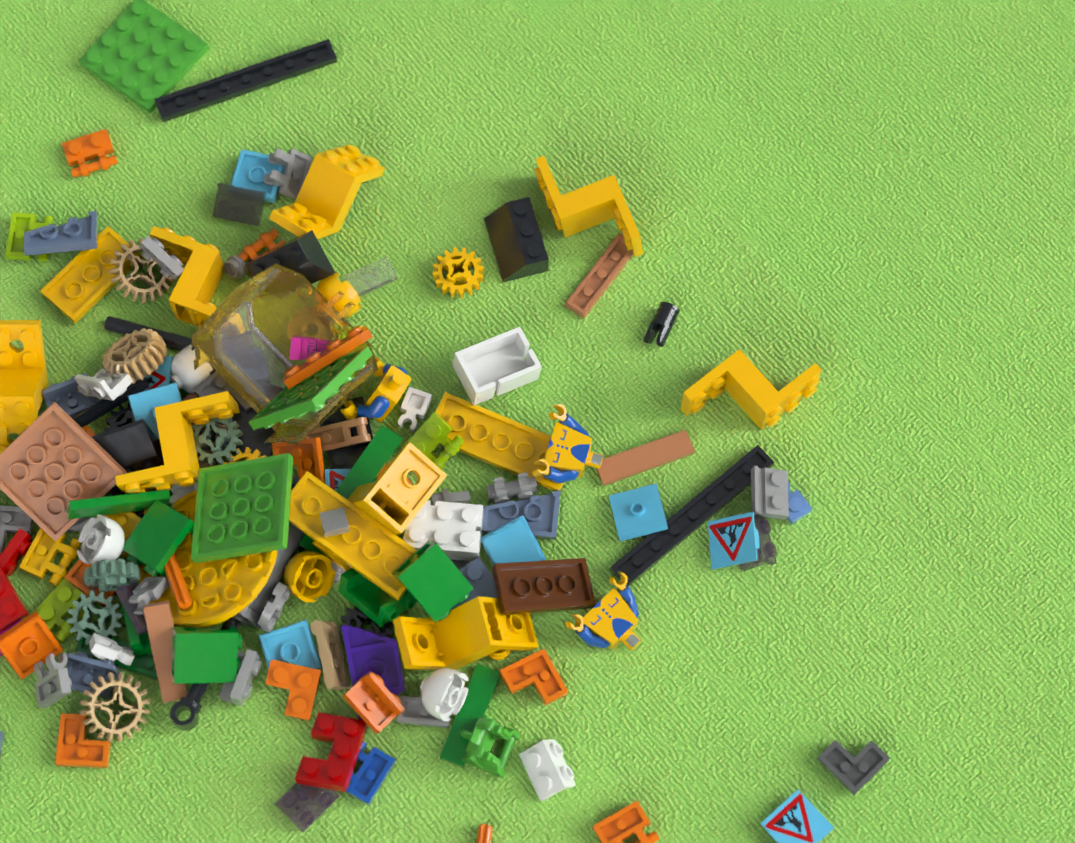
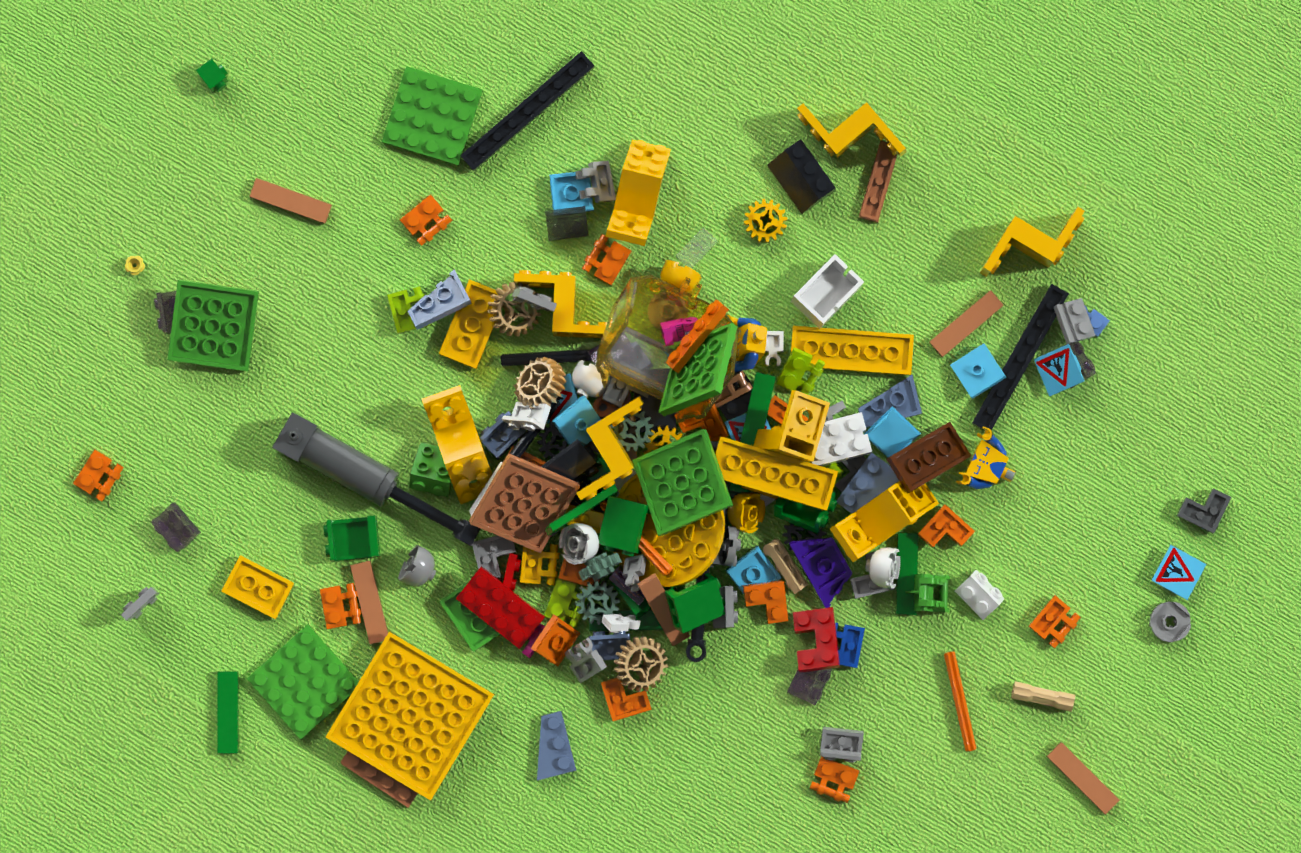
camera: 20 degrees left, 15 degrees up
light grey plate [224,255,246,279] -> none
black slope [245,230,335,298] -> none
light grey slope [319,507,350,538] -> none
orange bracket [342,672,405,734] -> none
green panel [391,540,474,622] -> none
light grey plate [486,472,537,504] -> none
torso [532,404,604,484] -> none
black hinge [643,302,680,347] -> none

